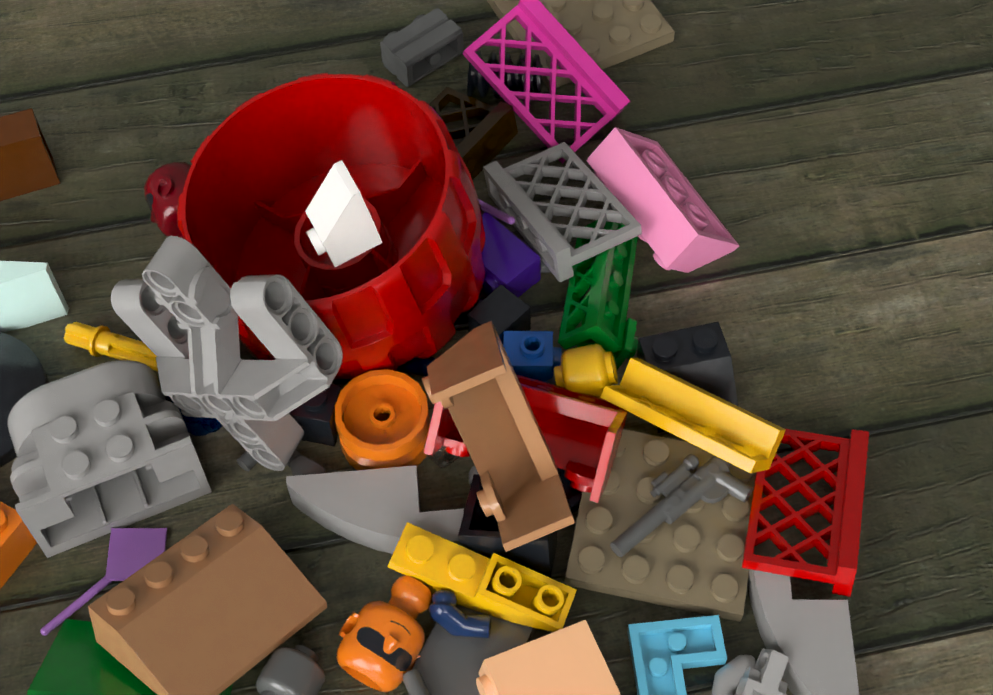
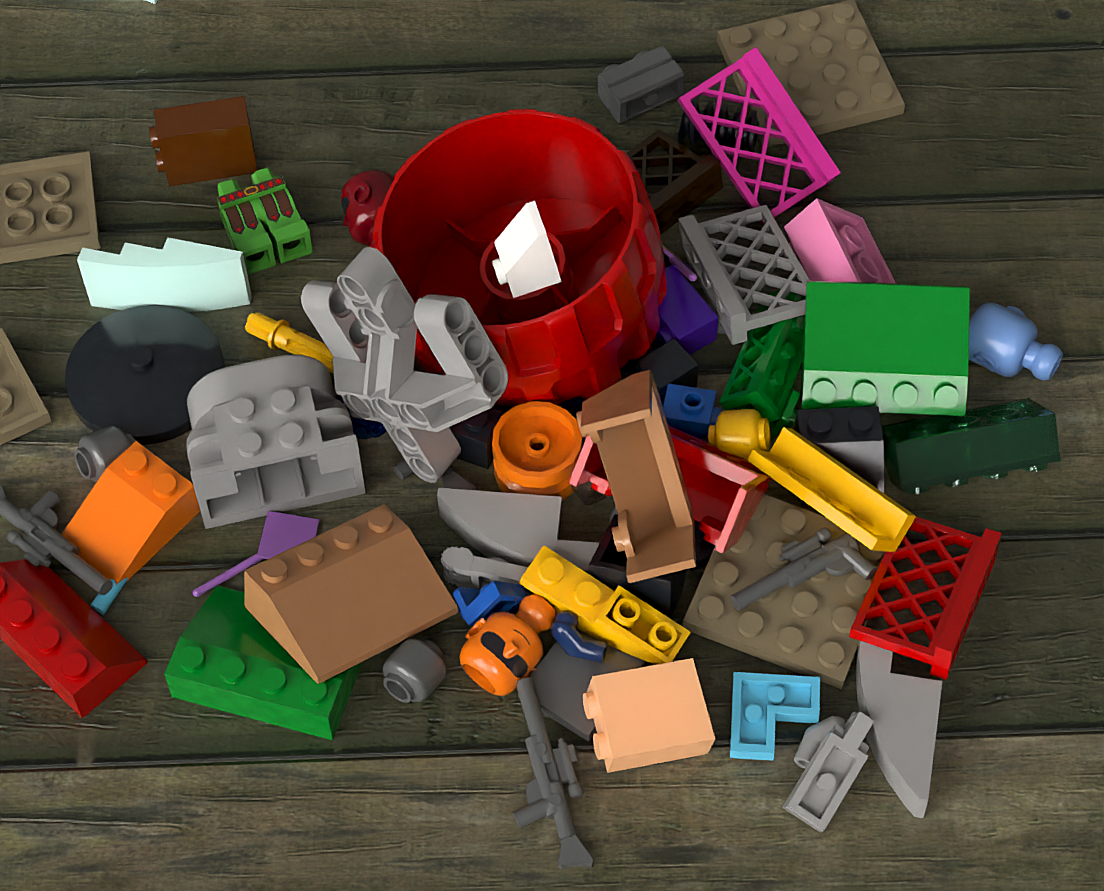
camera: 10 degrees right, 0 degrees up
none -> bright green hips [217,167,313,275]
none -> light grey hinge [441,546,553,607]
none -> blue bracket [453,581,527,626]
none -> green slope [800,280,970,416]
none -> clear green slope [882,398,1061,494]
none -> medium blue piece [969,302,1063,381]

